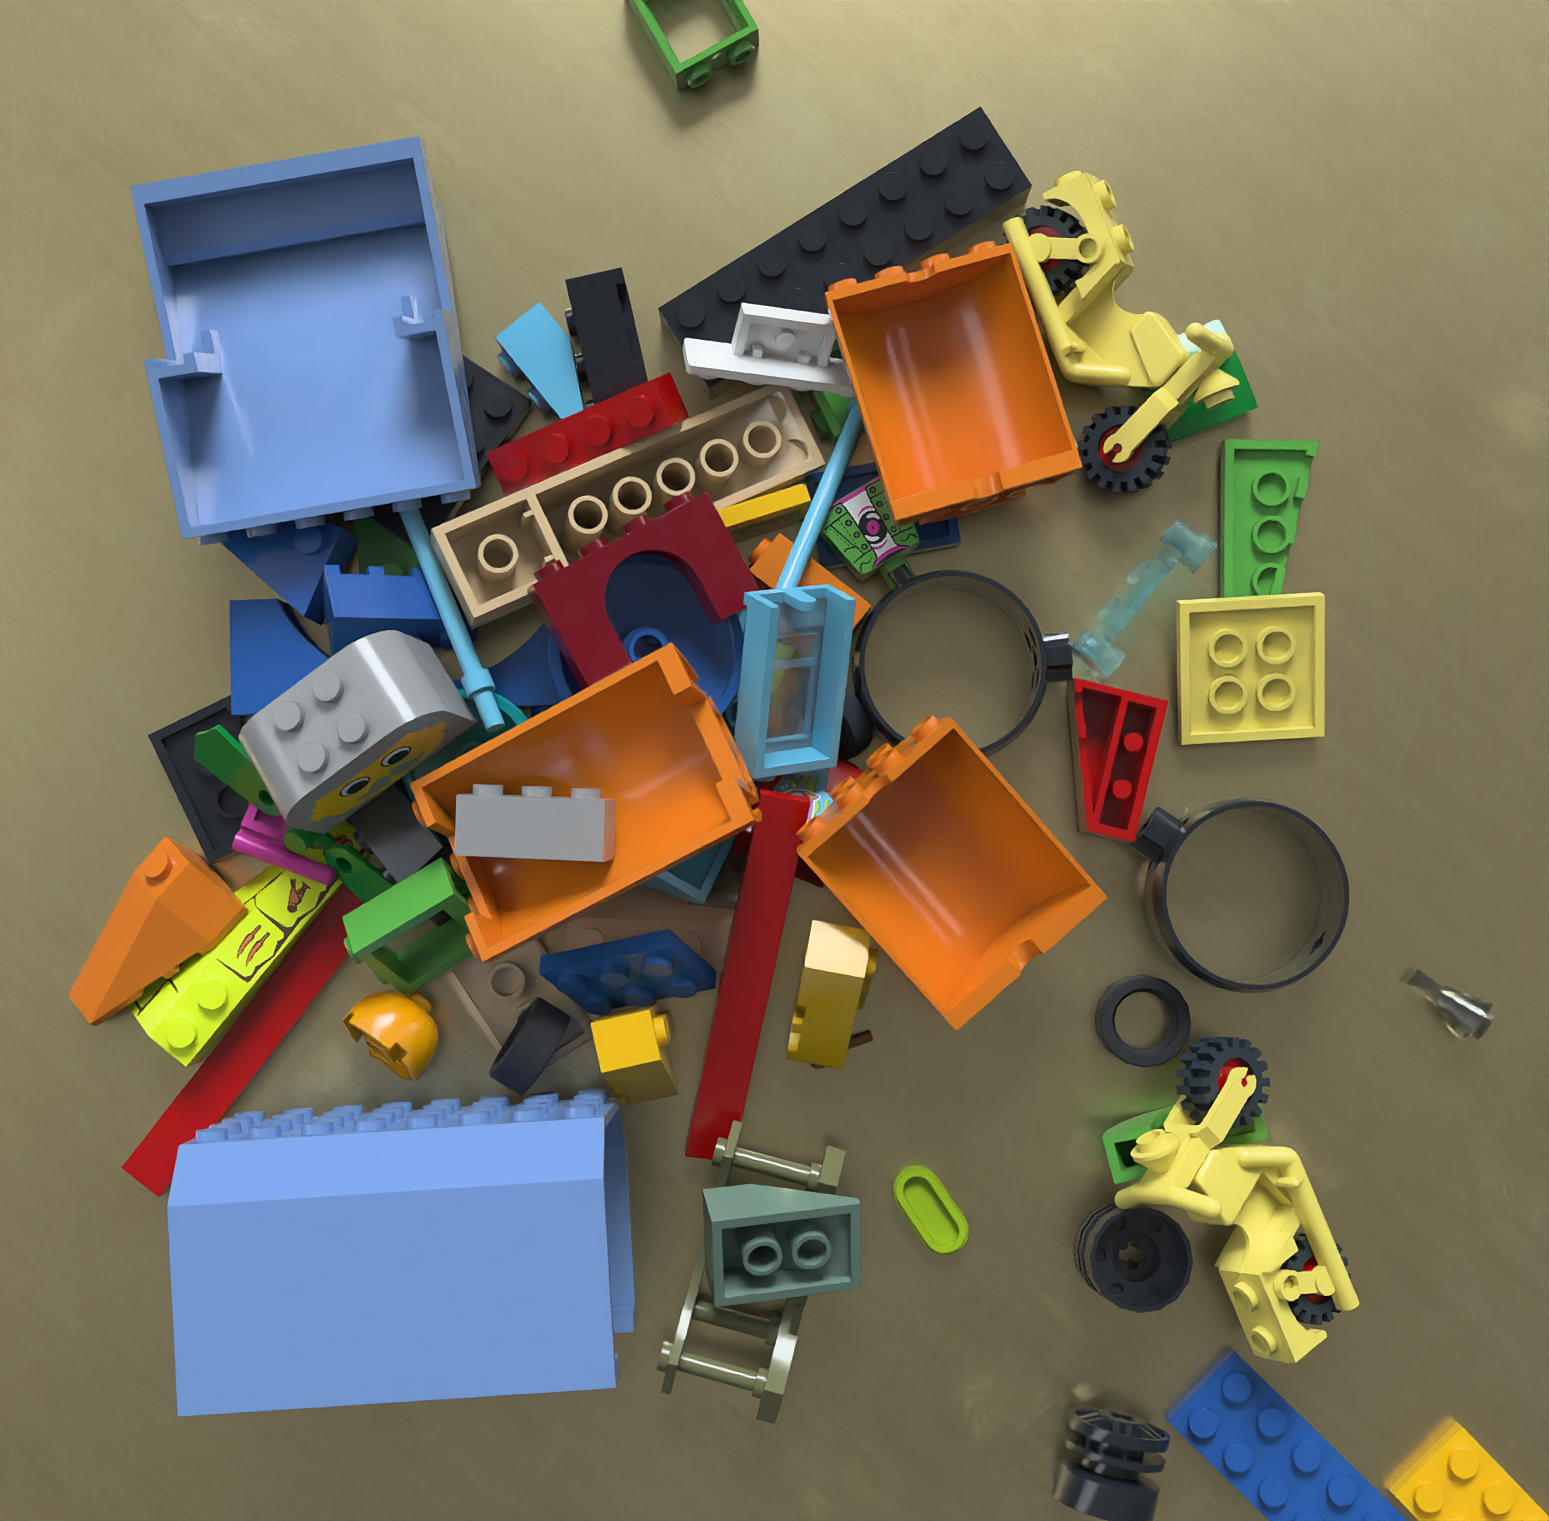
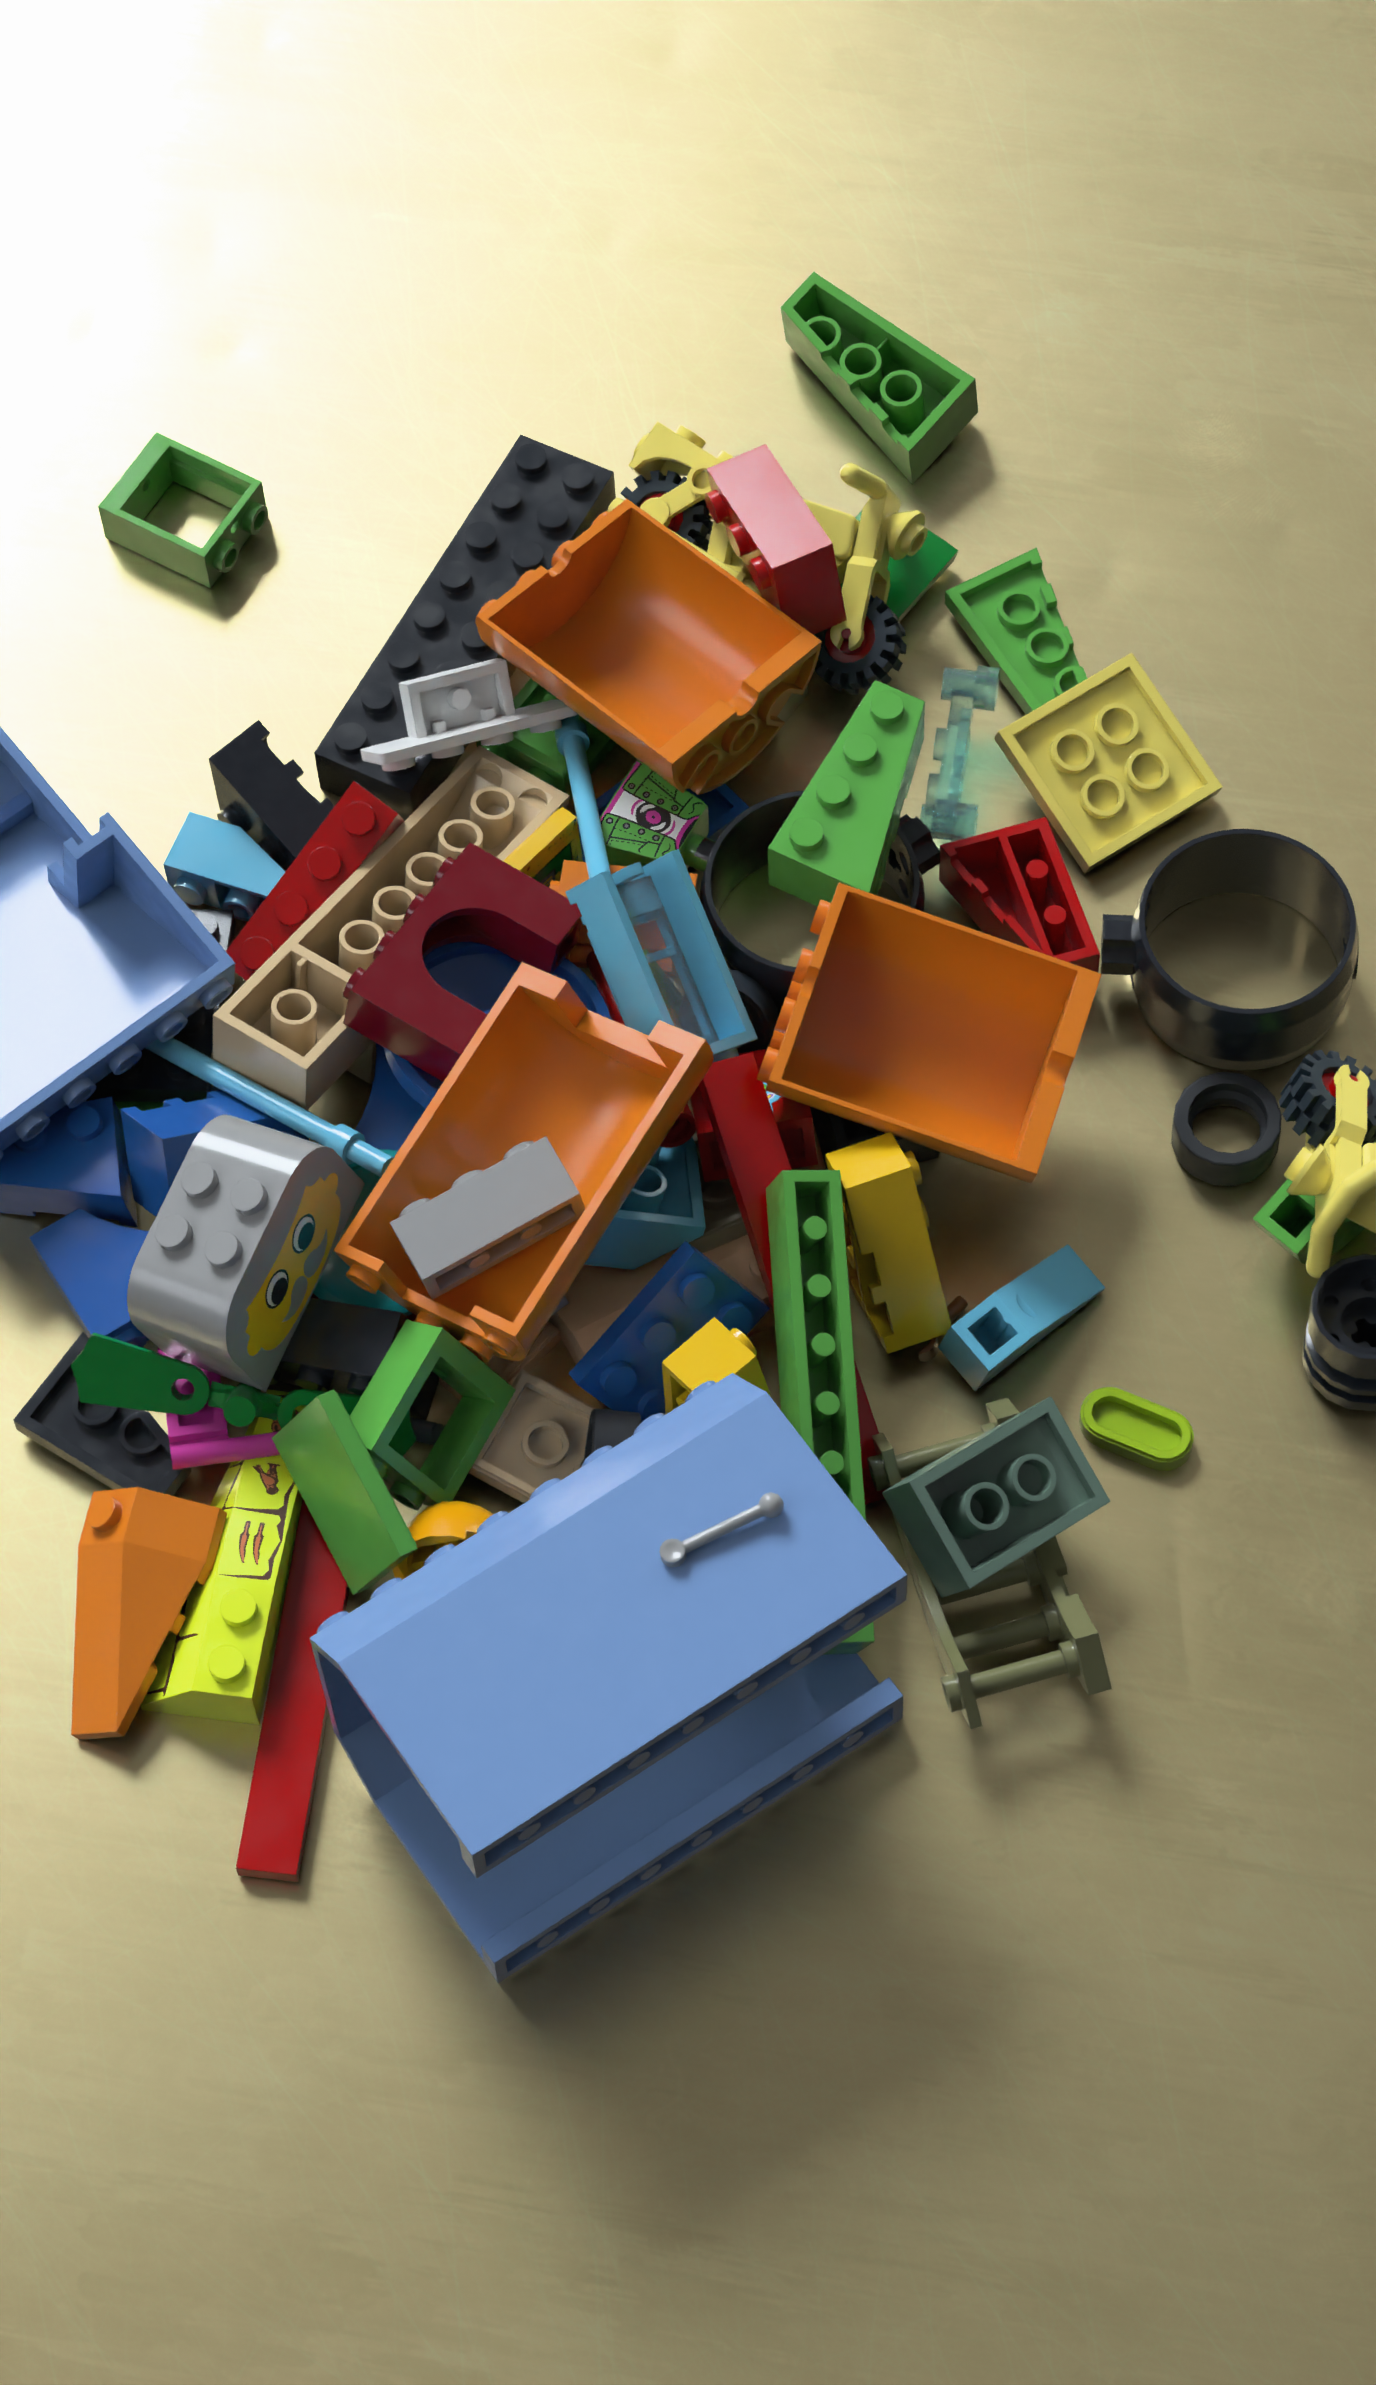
camera: 30 degrees left, 25 degrees down
none -> bright green tile [272,1389,417,1595]
none -> light grey hinge [659,1492,784,1567]
none -> wedge [705,444,847,635]
none -> bright green brick [766,1170,875,1655]
none -> bright green wedge [768,680,925,906]
none -> bright green wedge [780,271,978,485]
none -> medium azure slope [938,1244,1105,1392]

